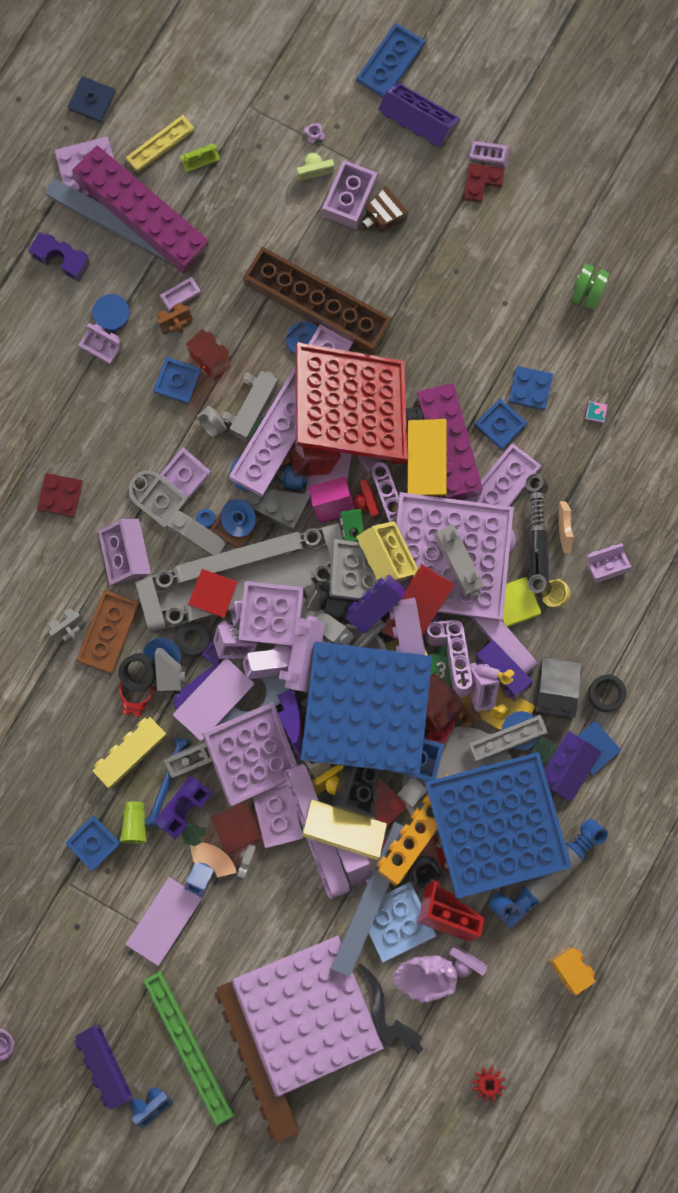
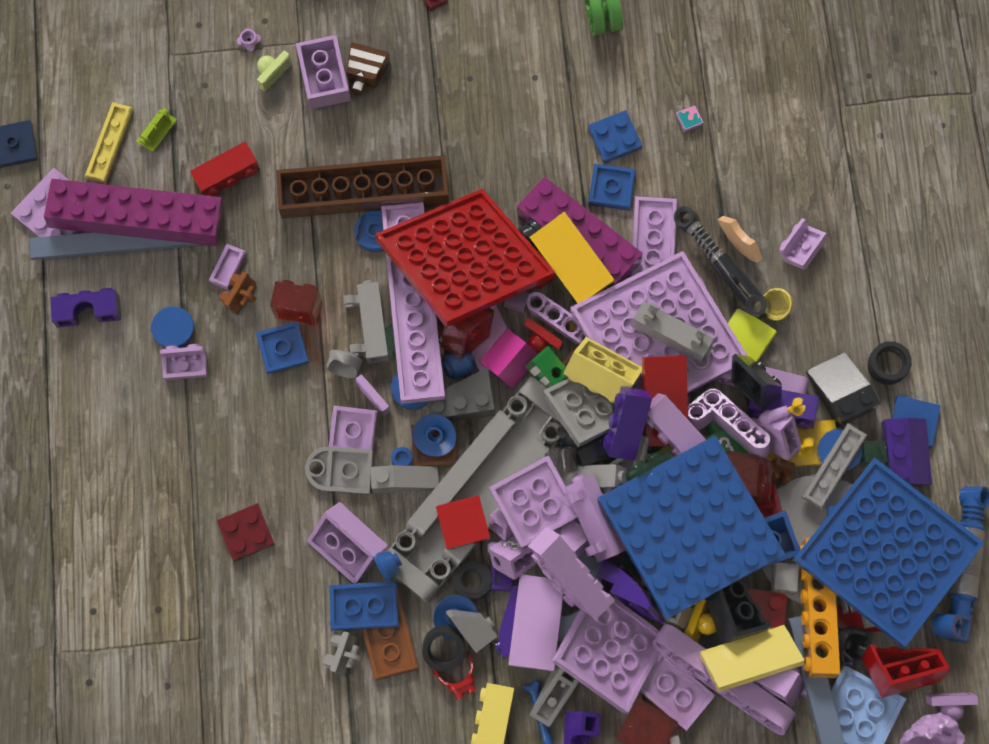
camera: 30 degrees left, 5 degrees down
none -> red brick [190,142,260,196]
none -> blue tile [329,581,399,631]
none -> lavender tile [356,374,391,416]
none -> blue cone [374,551,403,581]
none -> lavender wedge [528,527,615,620]
none -> clear green plate [625,451,672,481]
none -> black slope [731,354,782,412]

